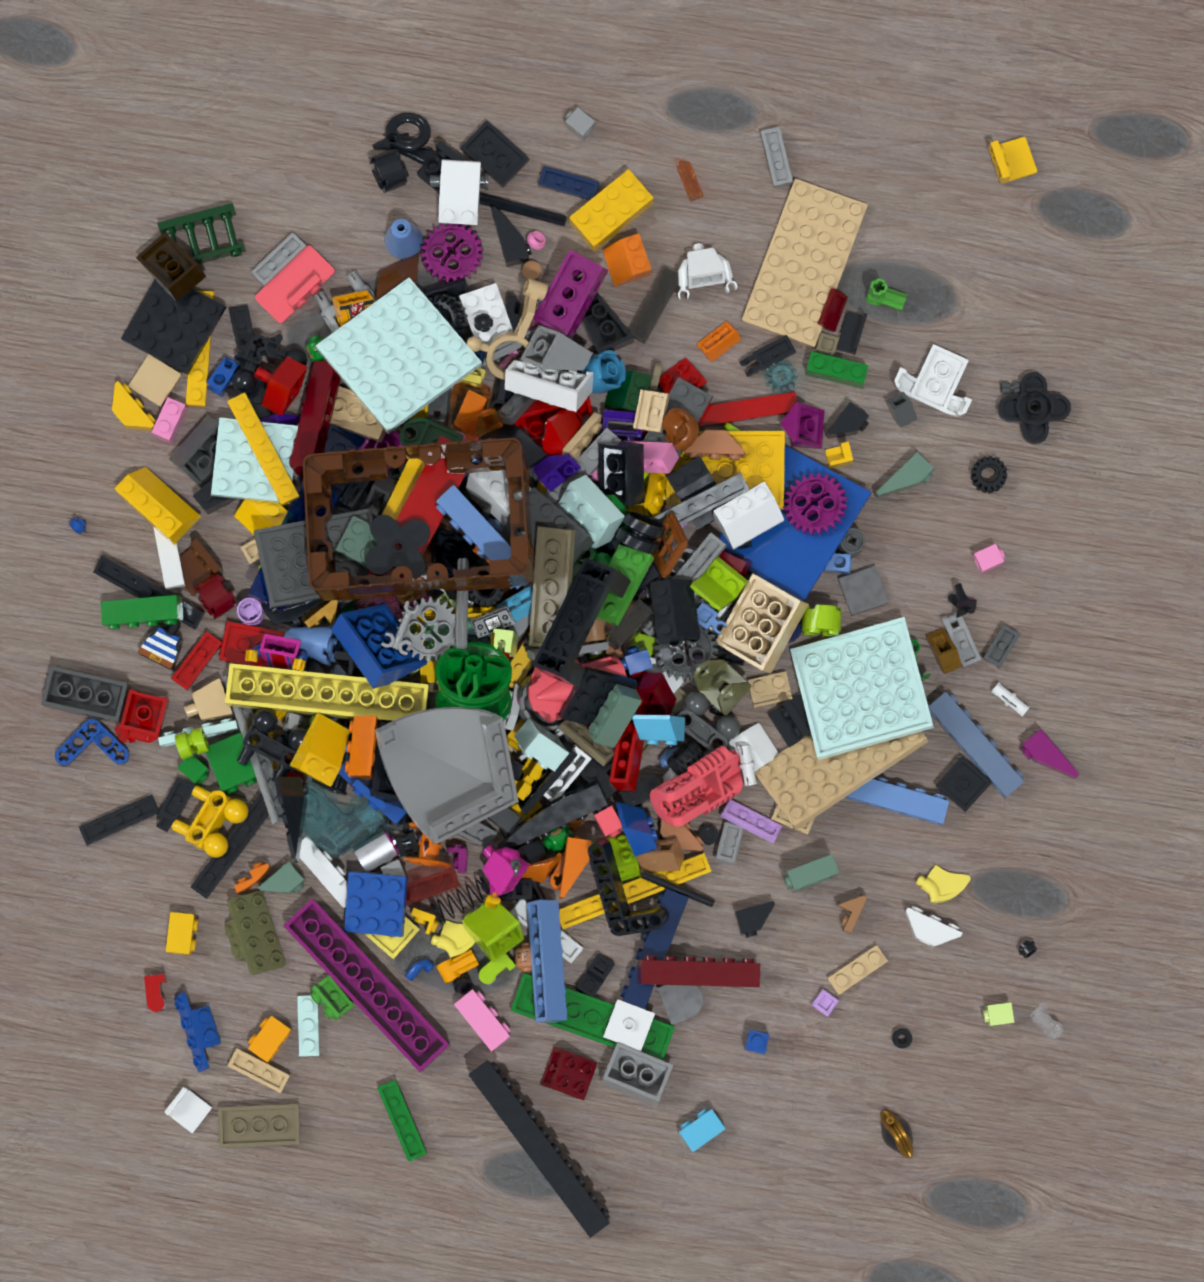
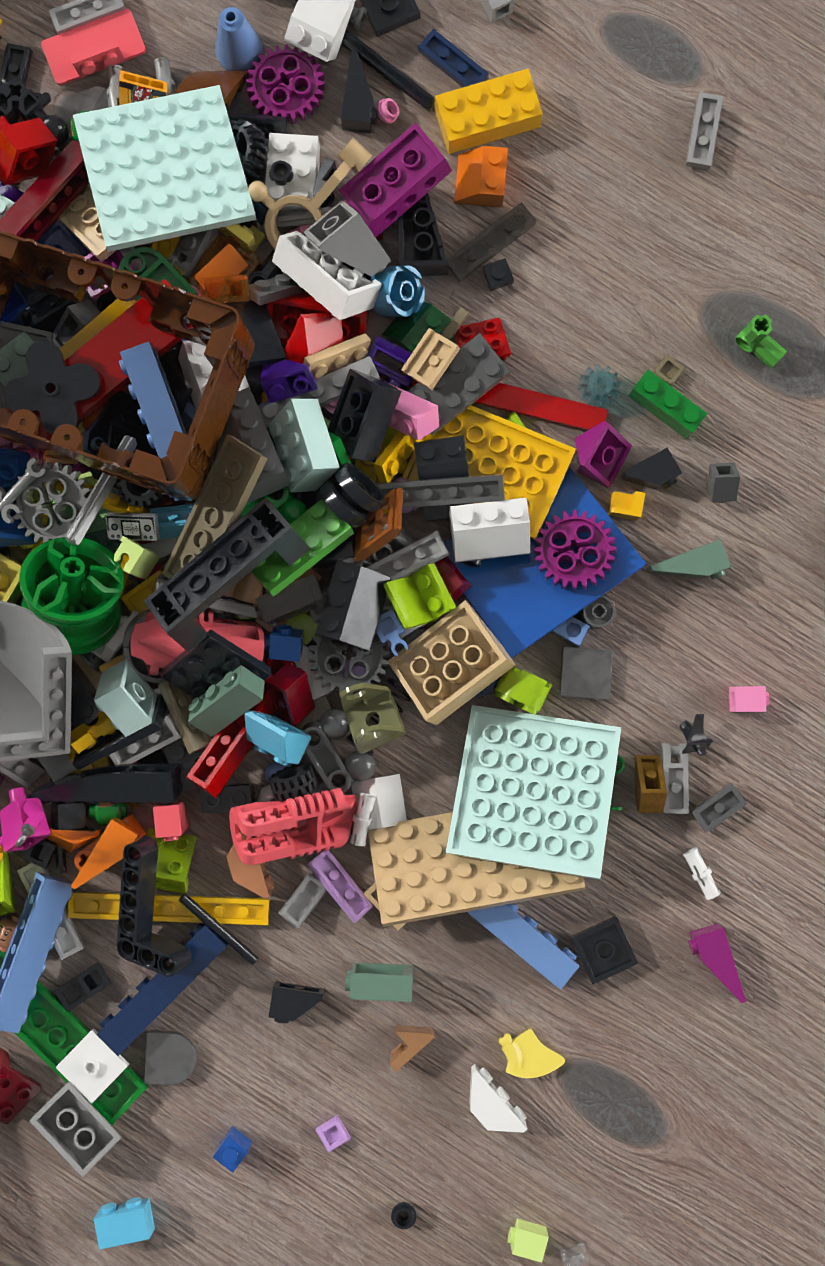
camera: 25 degrees right, 5 degrees up
medium nougat tile [522,261,542,280] -> none
blue slope [616,802,658,856] -> none
medium nougat brick [637,839,684,872] -> none
dark red brick [638,956,760,987] -> none
dark orange piece [662,407,699,451] -> none
clear orange slope [676,160,703,201] -> none
white torso [678,243,737,300] -> none
nougat slope [685,430,746,461] -> none
orange slope [696,321,741,362] -> none
black plate [699,825,719,845] -> none
black hinge [739,335,796,377] -> none
tan plate [741,178,868,348] -> none
tan plate [747,671,793,709] -> none
black bracket [768,694,811,748] -> none
dark red tile [818,288,848,332] -> none
tan plate [827,945,888,995] -> none
black panel [837,312,867,355] -> none
white piece [894,344,972,417] -> none
sand blue brick [929,692,1024,799] -> none
black tyre [971,456,1007,494] -> none
black plate [1019,940,1037,959] -> none
none -> black plate [483,258,514,291]

